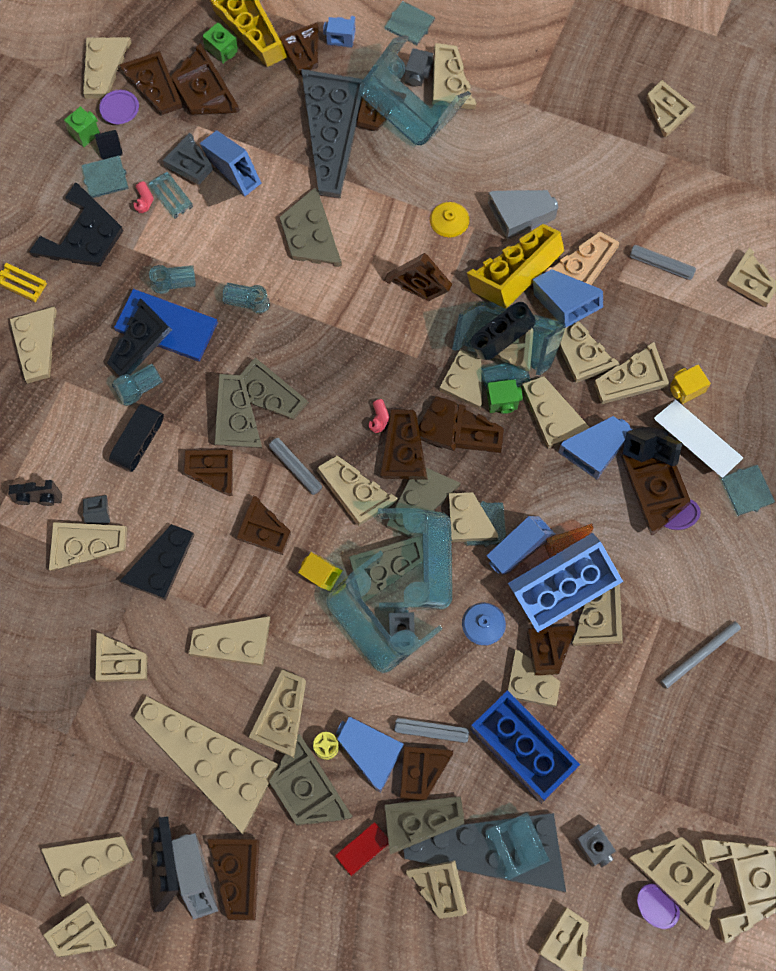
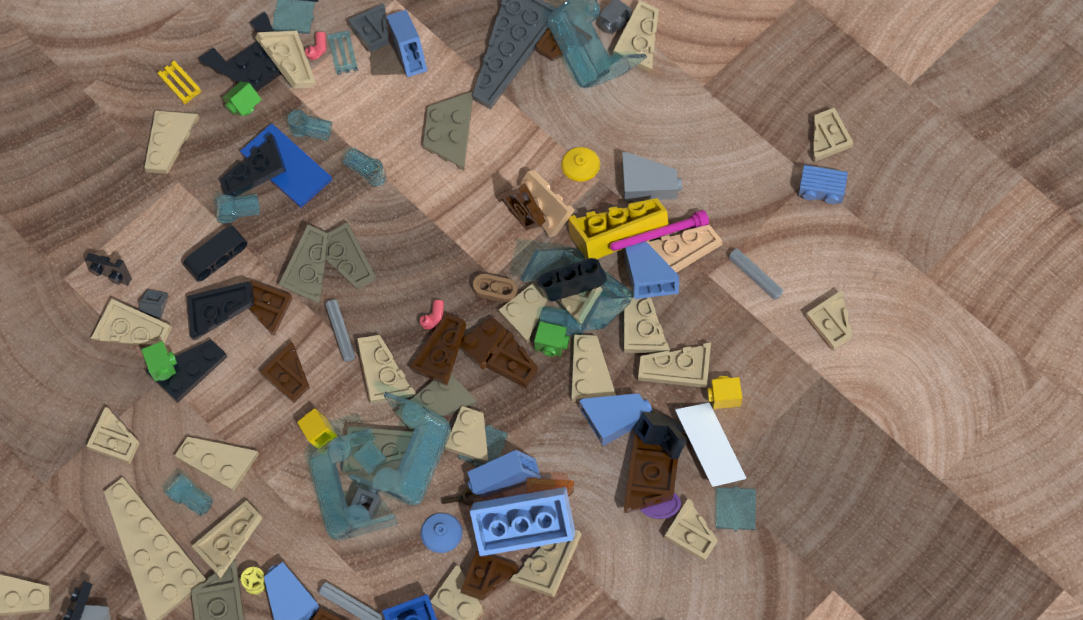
camera: 25 degrees right, 5 degrees down
none -> bright green brick [141,341,177,382]
none -> clear light blue piece [164,473,213,517]
none -> black wing [187,281,254,341]
none -> bright green brick [222,81,262,116]
none -> tan wing [255,31,316,89]
none -> clear light blue plate [353,440,387,474]
none -> dark brown hand [442,488,475,505]
none -> medium nougat plate [473,274,517,303]
none -> light nougat wing [519,170,575,237]
none -> dark pink piece [610,210,709,251]
none -> tan wing [664,499,718,562]
none -> medium blue brick [798,165,848,204]

